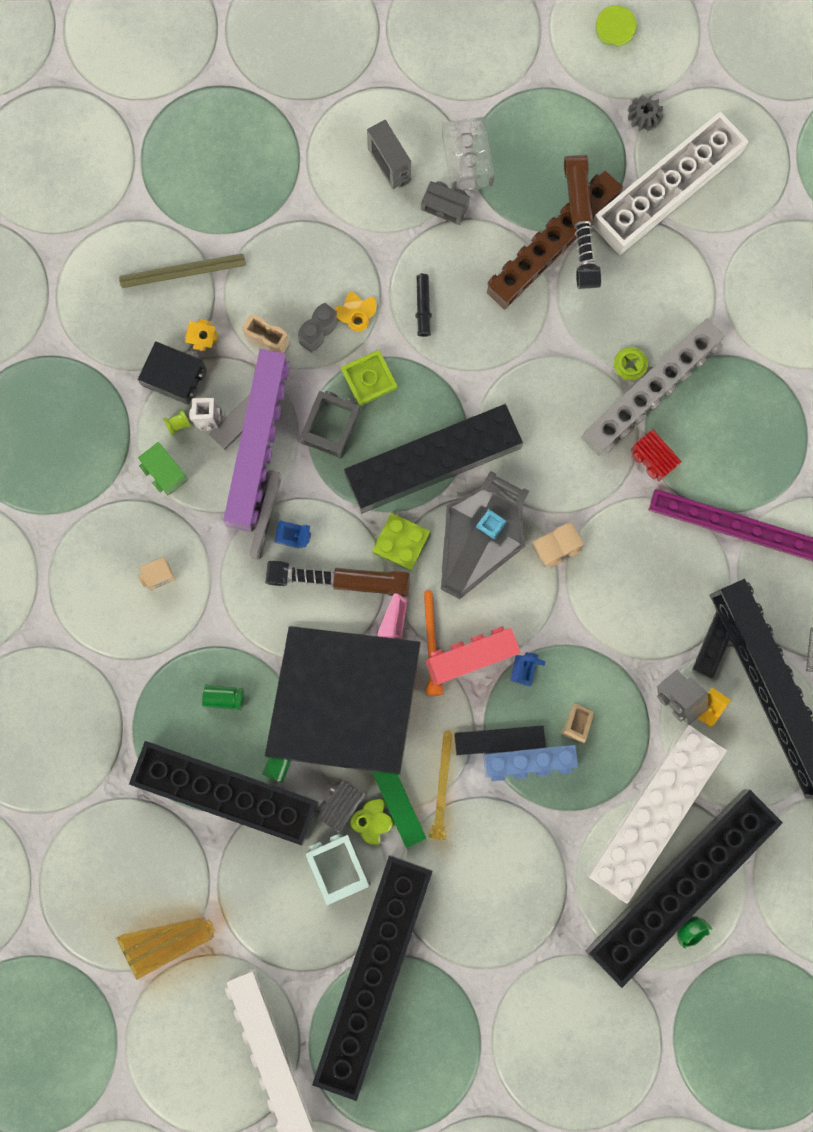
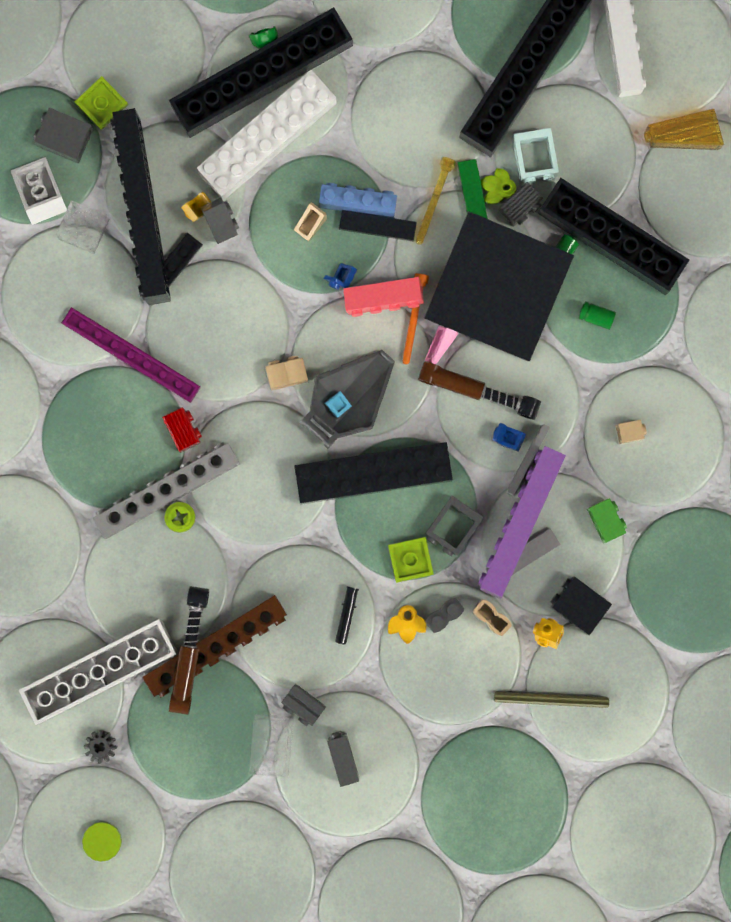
camera: 165 degrees left, 5 degrees up
lime bush [163,409,191,436] -> none
white brick [189,398,222,431] -> none
lime plate [372,513,430,571] -> none

